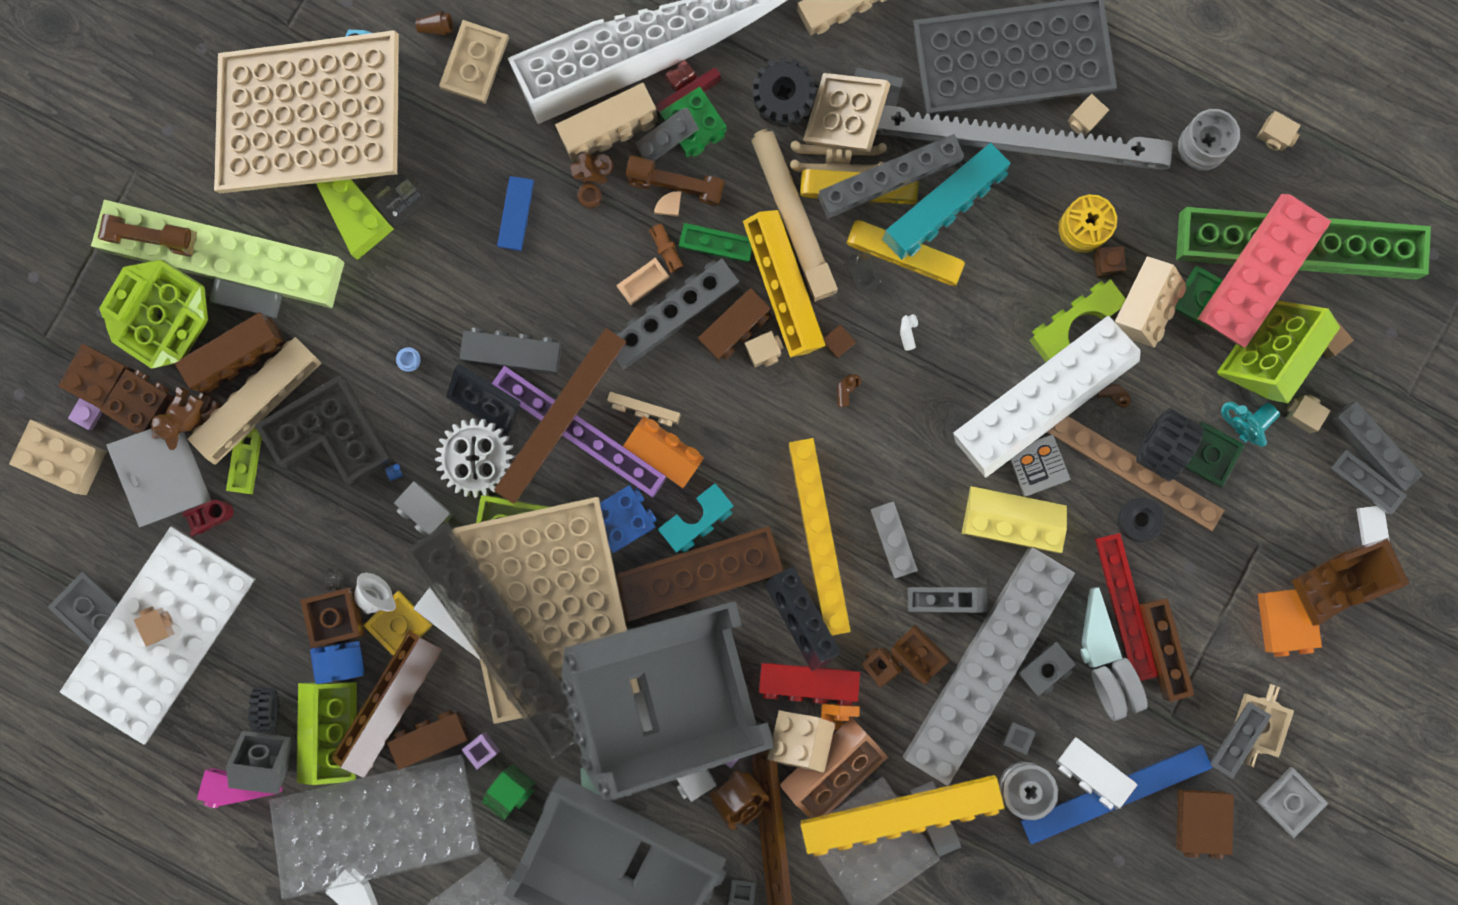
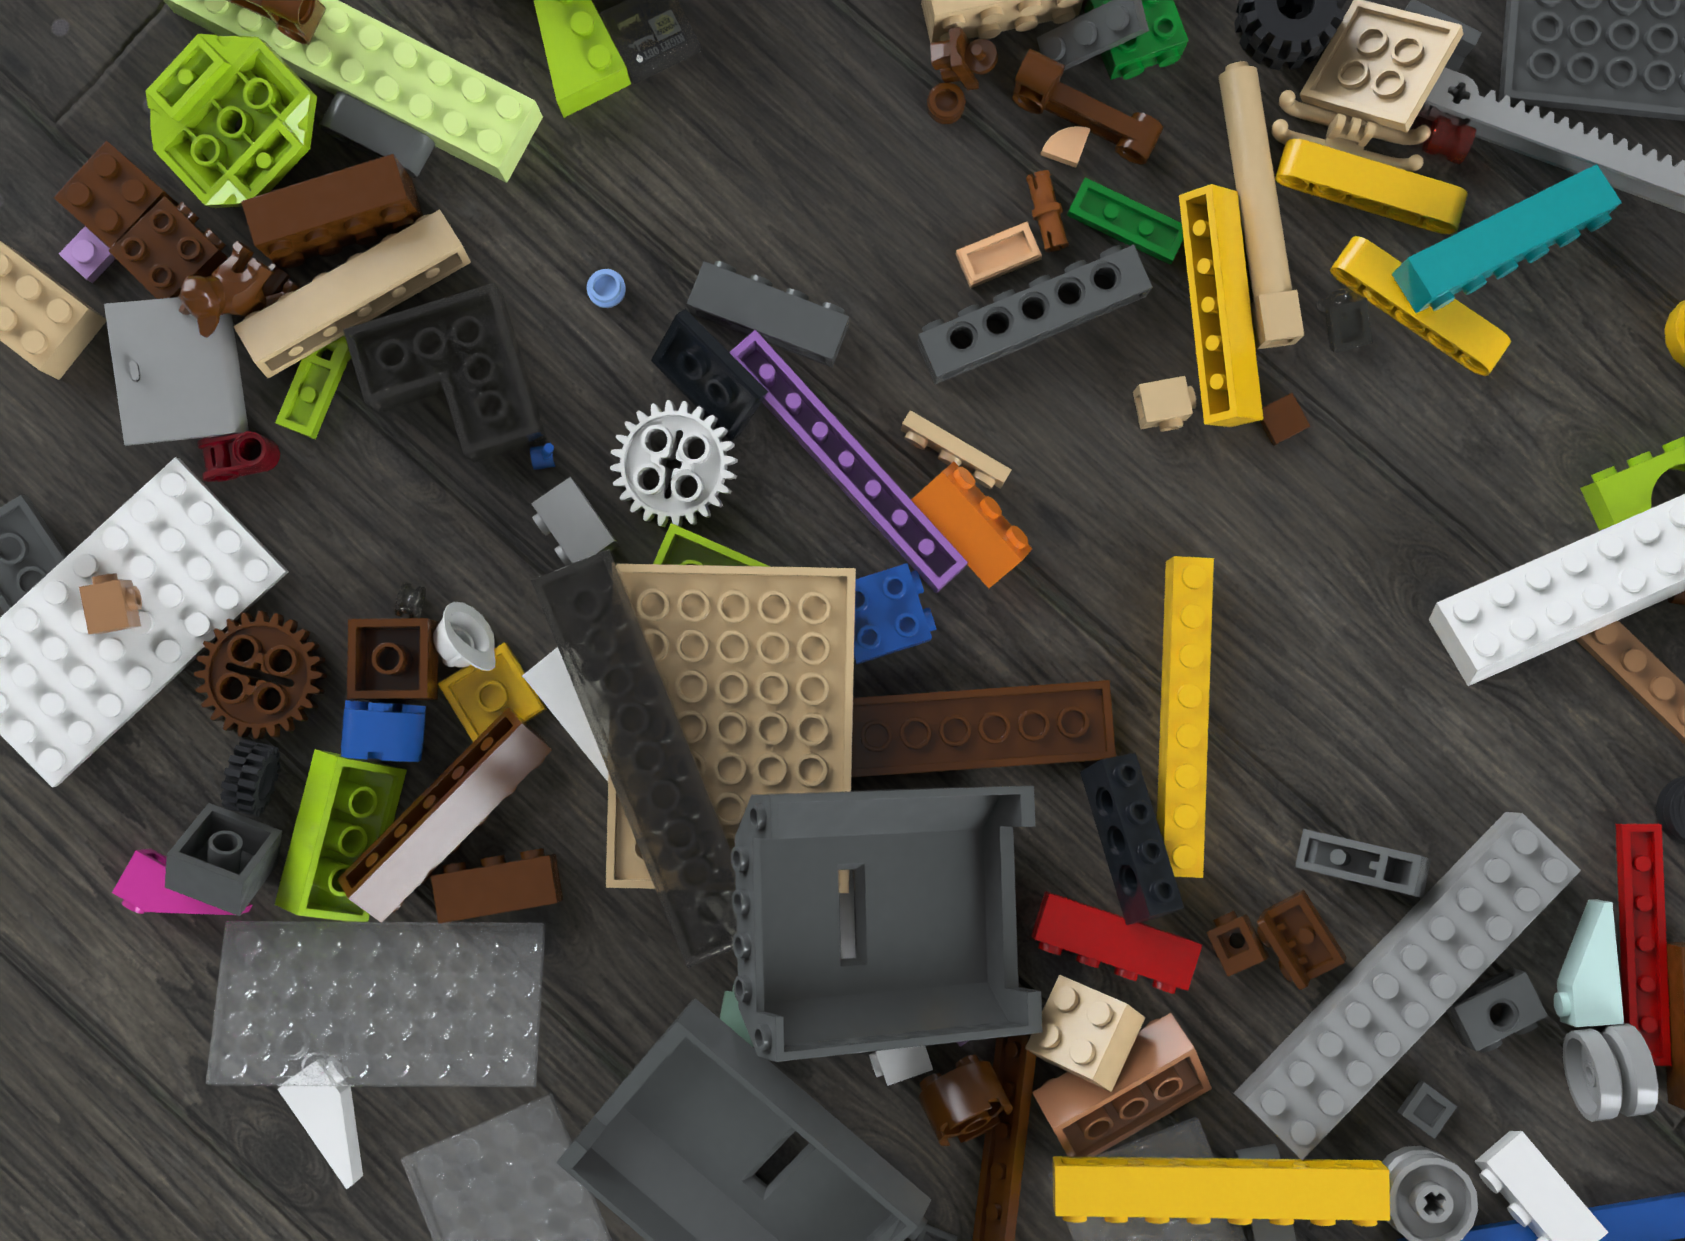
camera: 10 degrees right, 0 degrees up
lavender brick [462,732,500,769] -> none
green wedge [482,764,535,821] -> none
reddish brown tile [494,328,627,504] -> none
blue tile [497,176,534,251] -> none
teal arch [658,483,734,553] -> none
reddish brown brick [698,288,771,362] -> none
dark grey brick [818,134,964,219] -> none
orange bracket [821,704,860,730] -> none
reddish brown arm [837,374,861,407] -> none
light grey plate [870,501,918,579] -> none
white arm [900,314,918,351] -> none
light yellow slope [961,486,1067,553] -> none
light grey tile [1010,434,1071,497] -> none
none -> reddish brown gear [194,611,327,739]
none -> clear red wheel [1422,115,1476,165]

